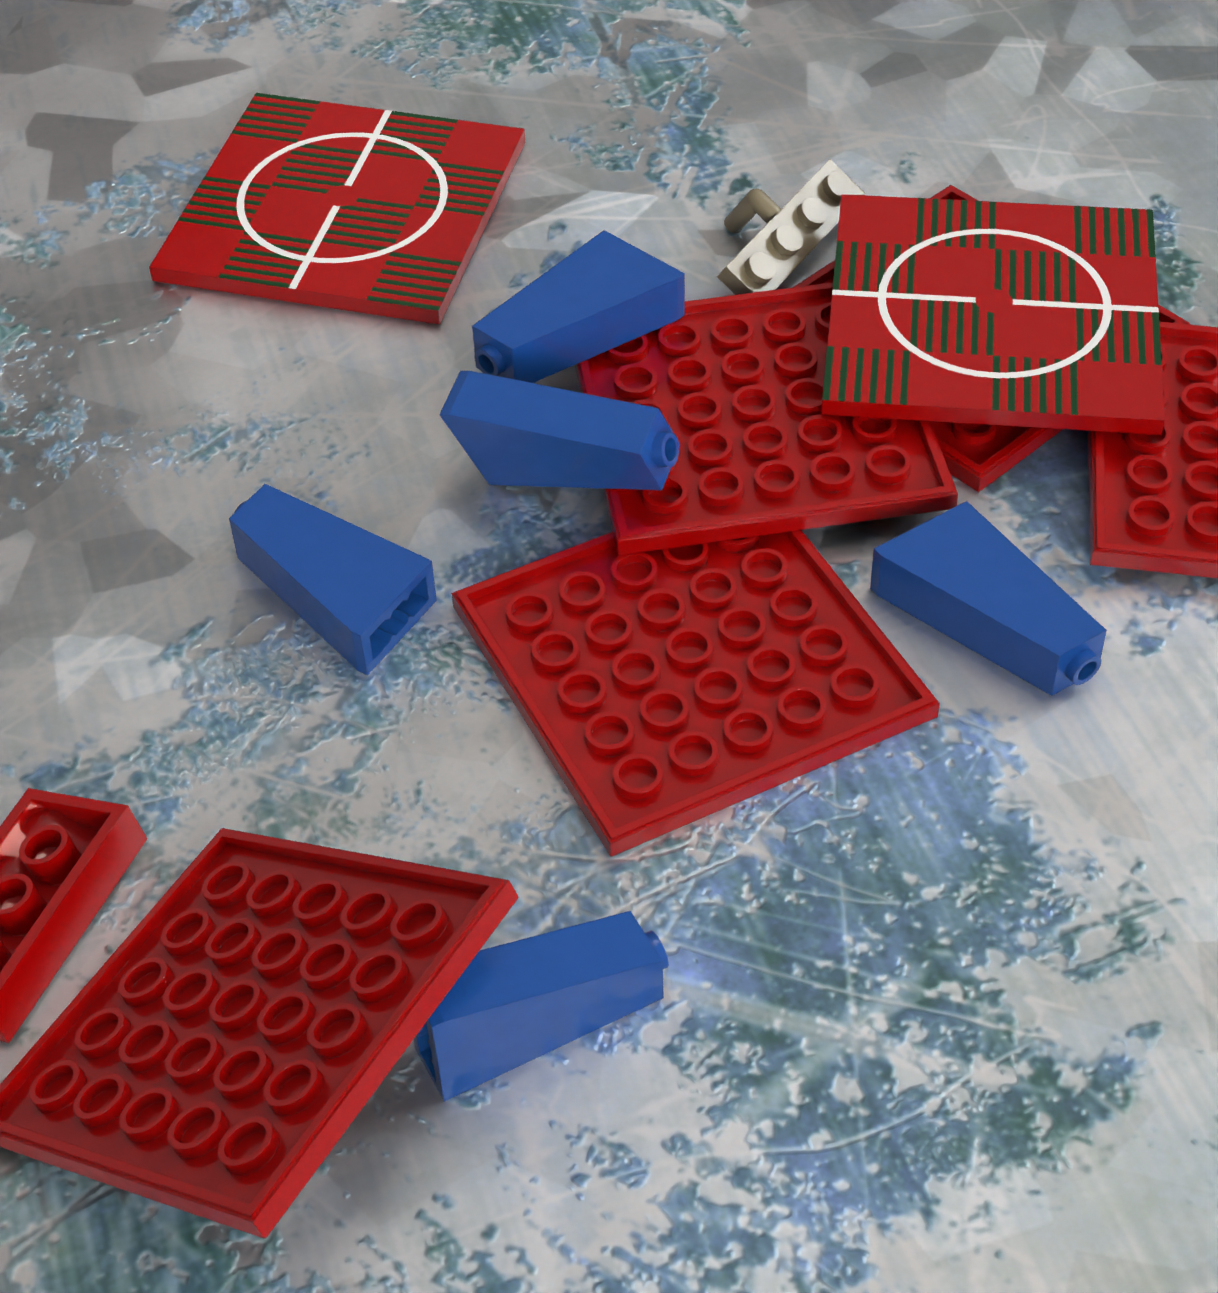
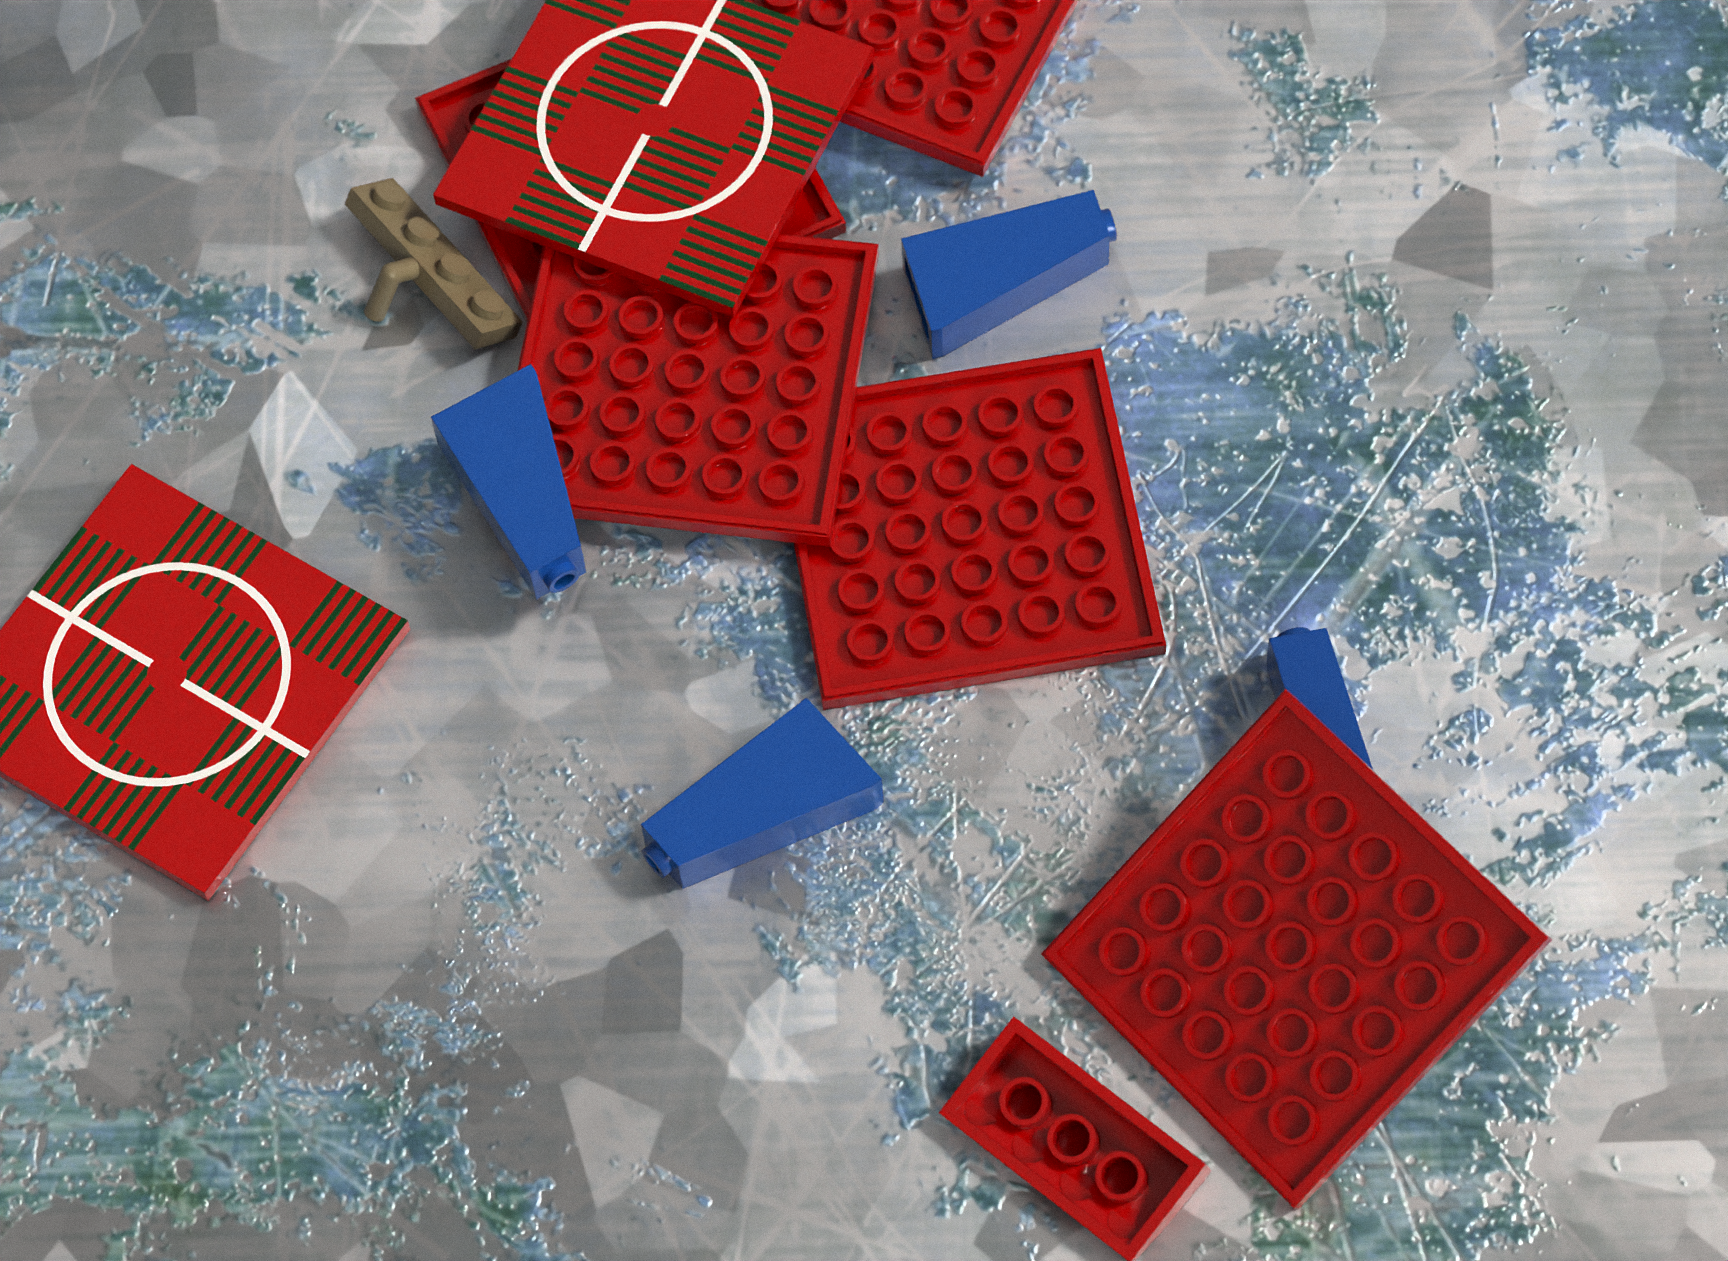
camera: 70 degrees left, 15 degrees up
blue slope [439,371,680,490] -> none

